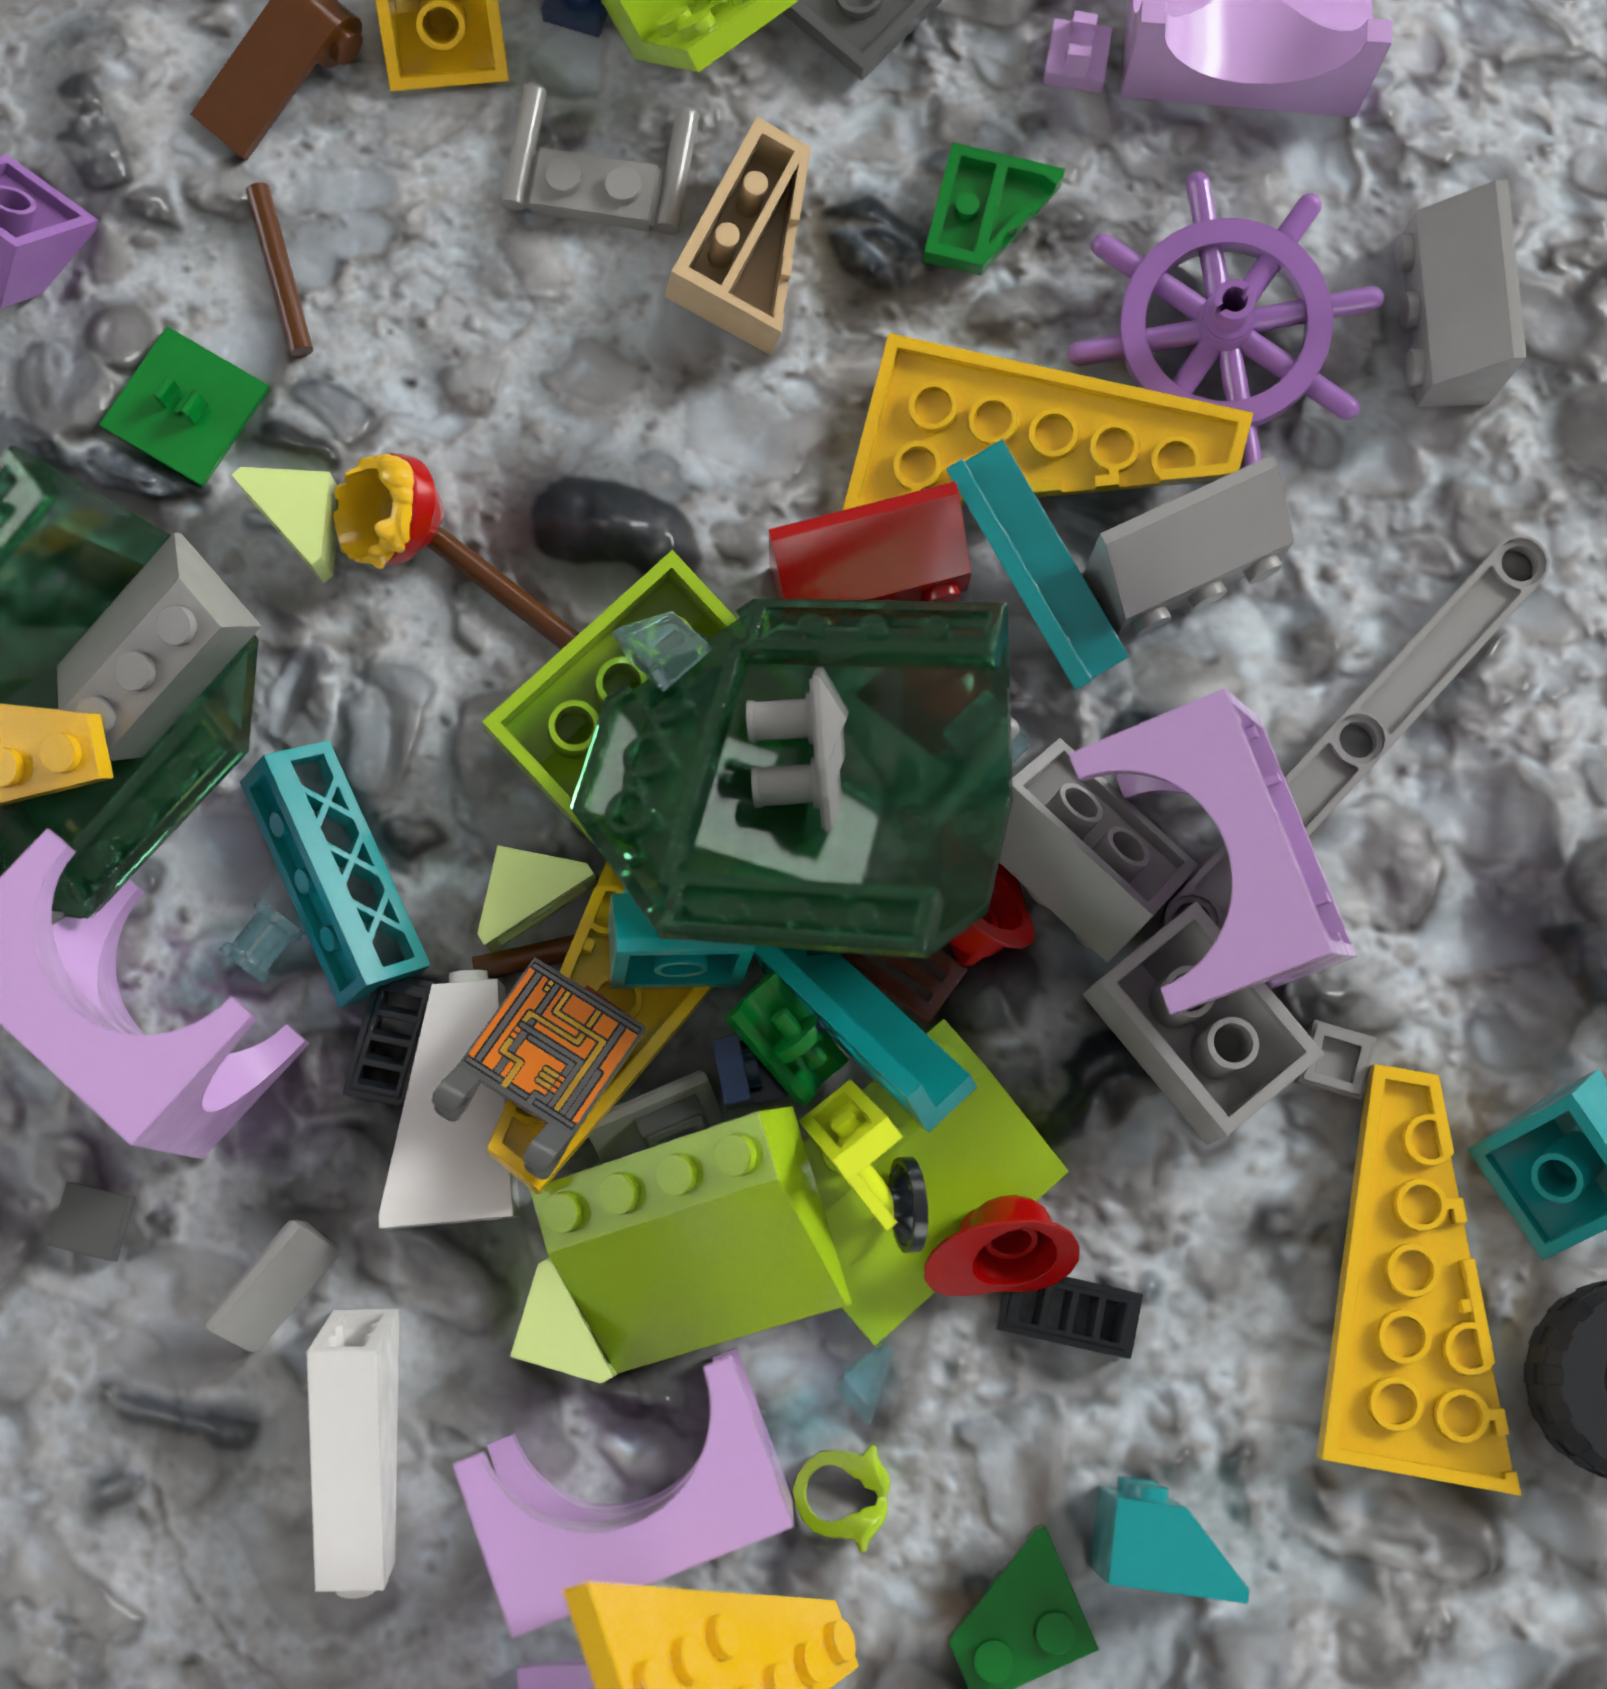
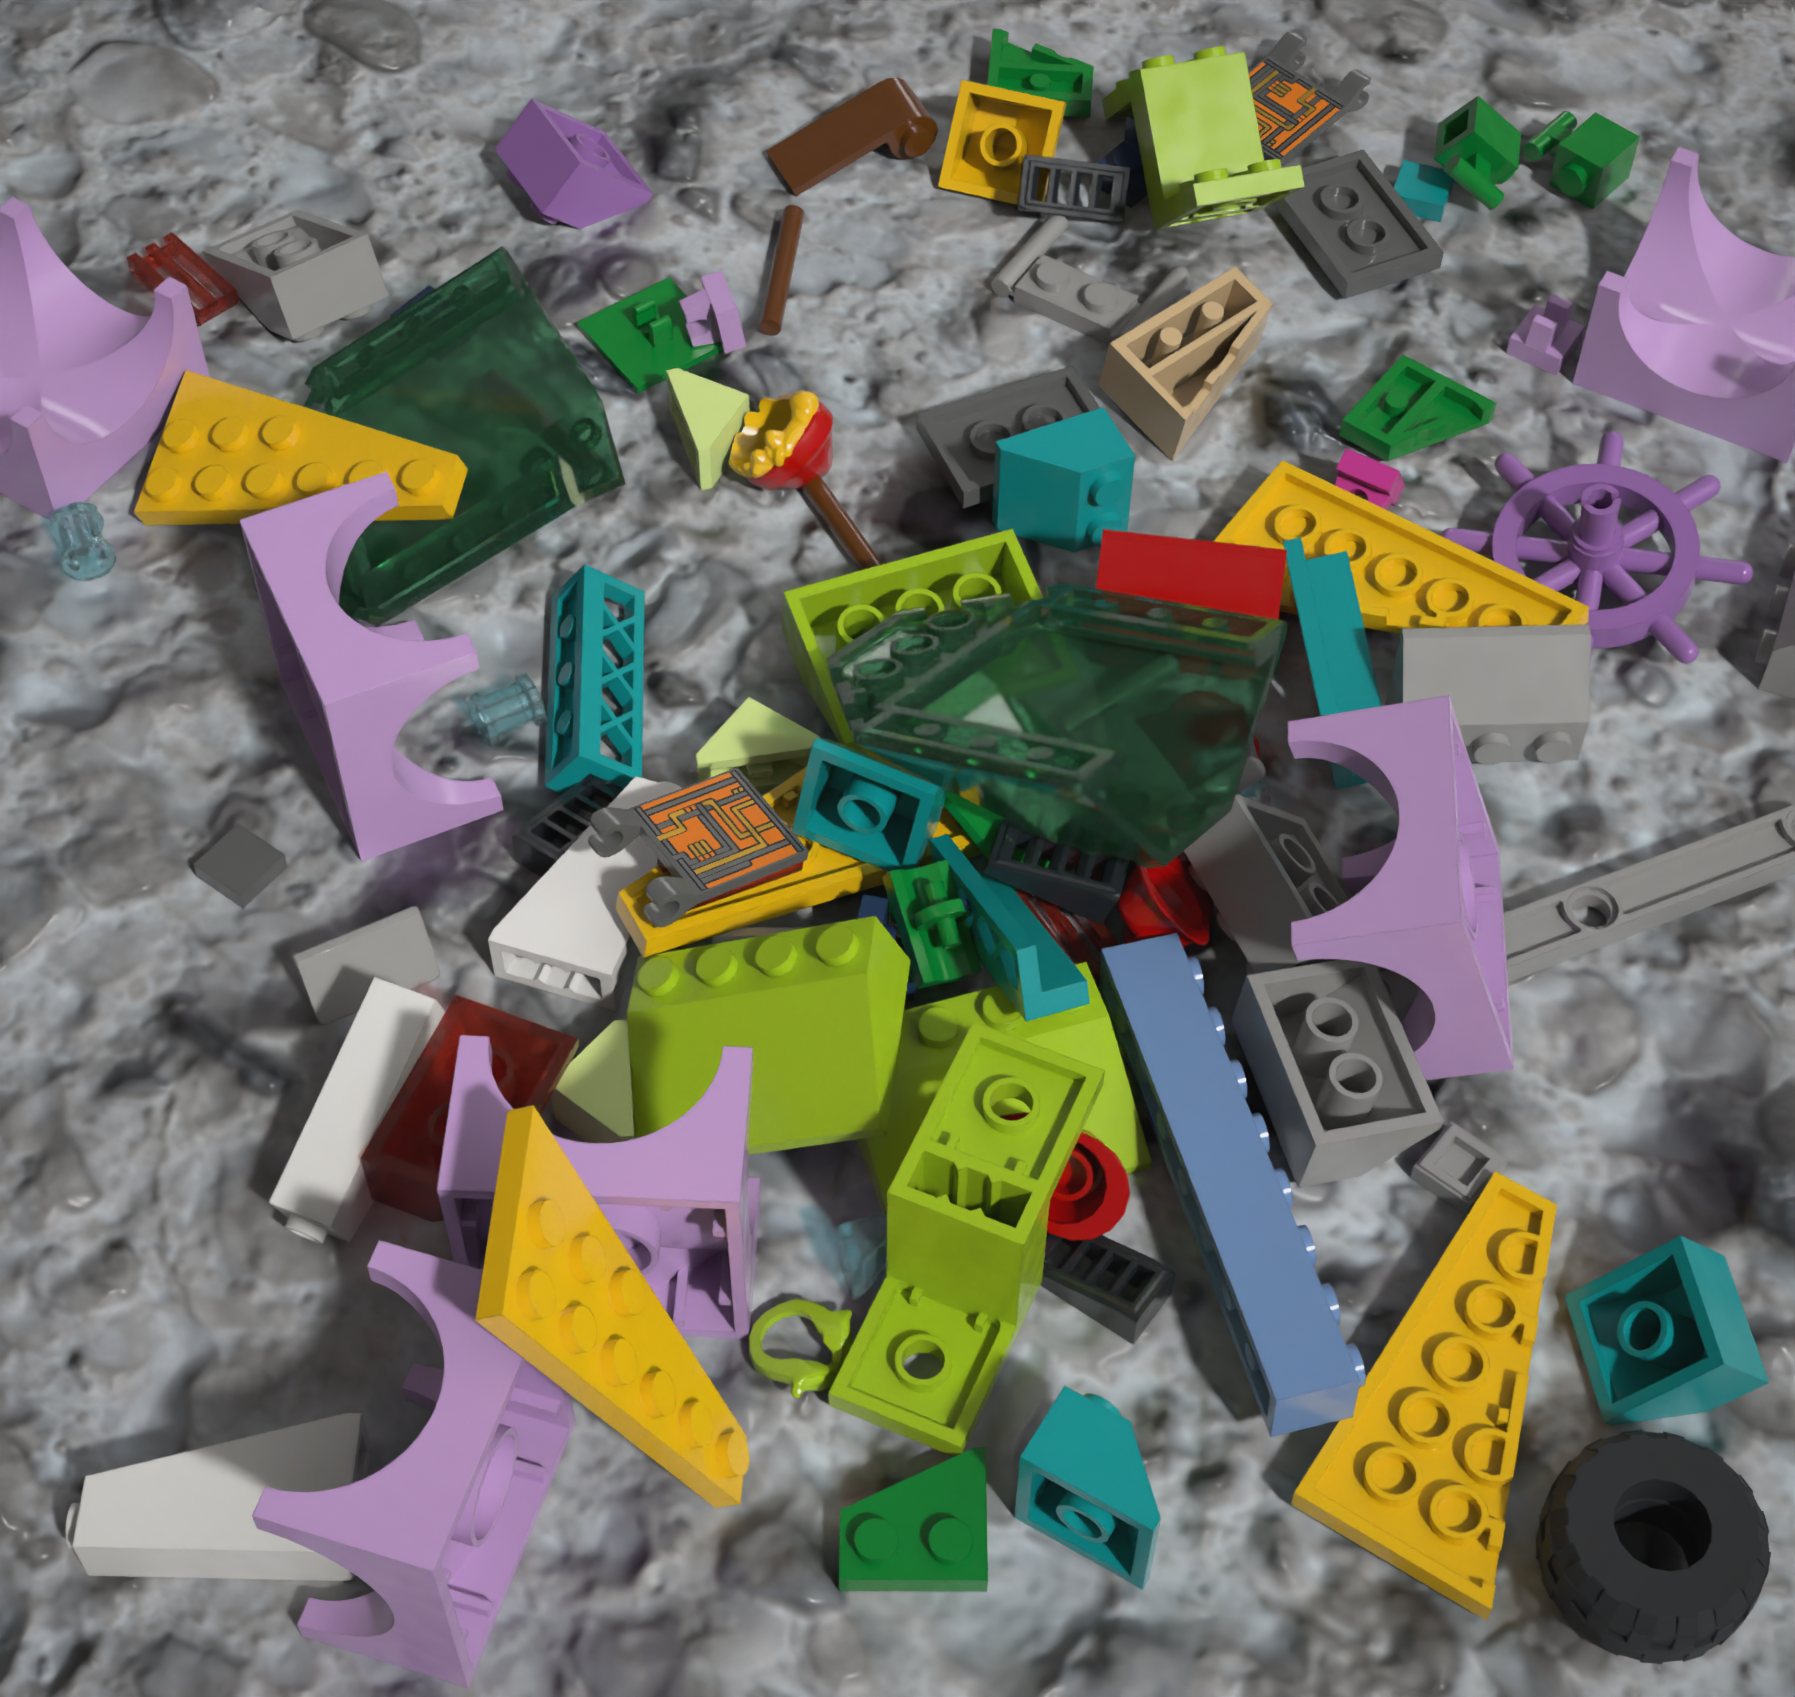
camera: 25 degrees right, 25 degrees down
light grey slope [57,532,262,761] -> none
clear light blue slope [612,611,712,692] -> none
light grey connector [746,666,849,832] -> none
neon yellow piece [799,1079,928,1253] -> none
none -> clear red slope [360,995,579,1222]
none -> lavender tile [679,270,746,354]
none -> lime bracket [828,1021,1105,1457]
none -> dark grey plate [917,365,1100,508]
none -> teal slope [992,407,1135,553]
none -> black slope [1016,154,1130,223]
none -> medium blue brick [1099,933,1366,1437]
none -> dark pink tile [1335,448,1405,510]

